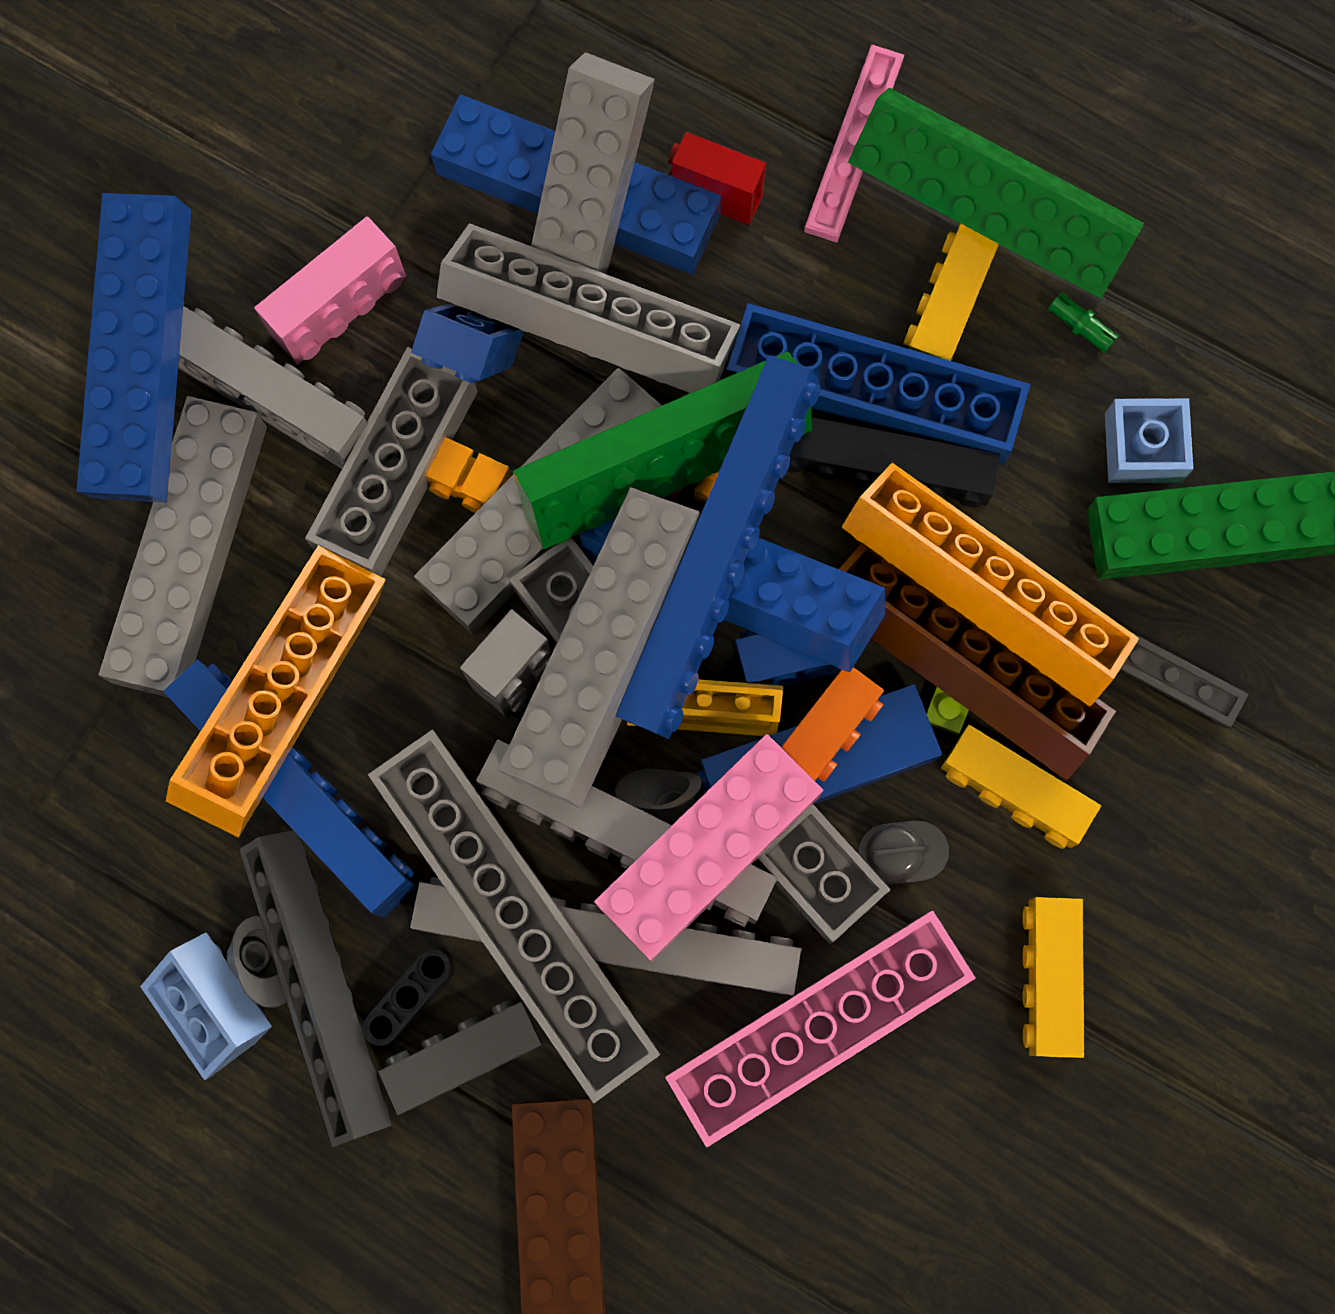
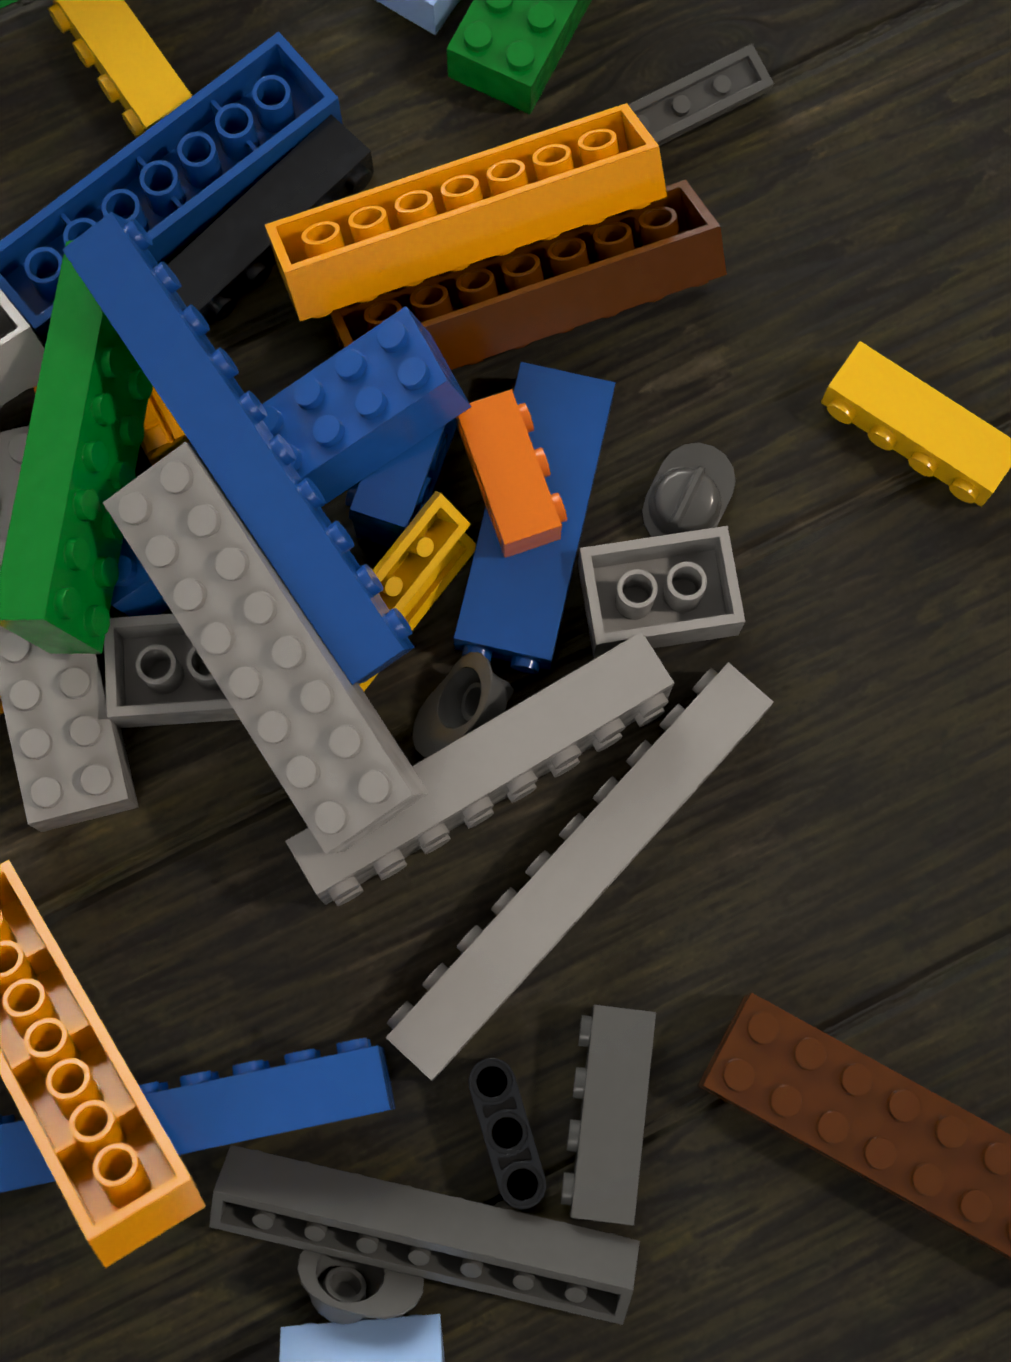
camera: 60 degrees left, 0 degrees up
light grey brick [368,729,661,1103] -> none
light grey brick [460,609,552,718] -> none
bright pink brick [594,734,824,962] -> none
bright pink brick [665,911,976,1148] -> none
lime plate [926,687,968,736] -> none
yellow brick [941,725,1102,849] -> none

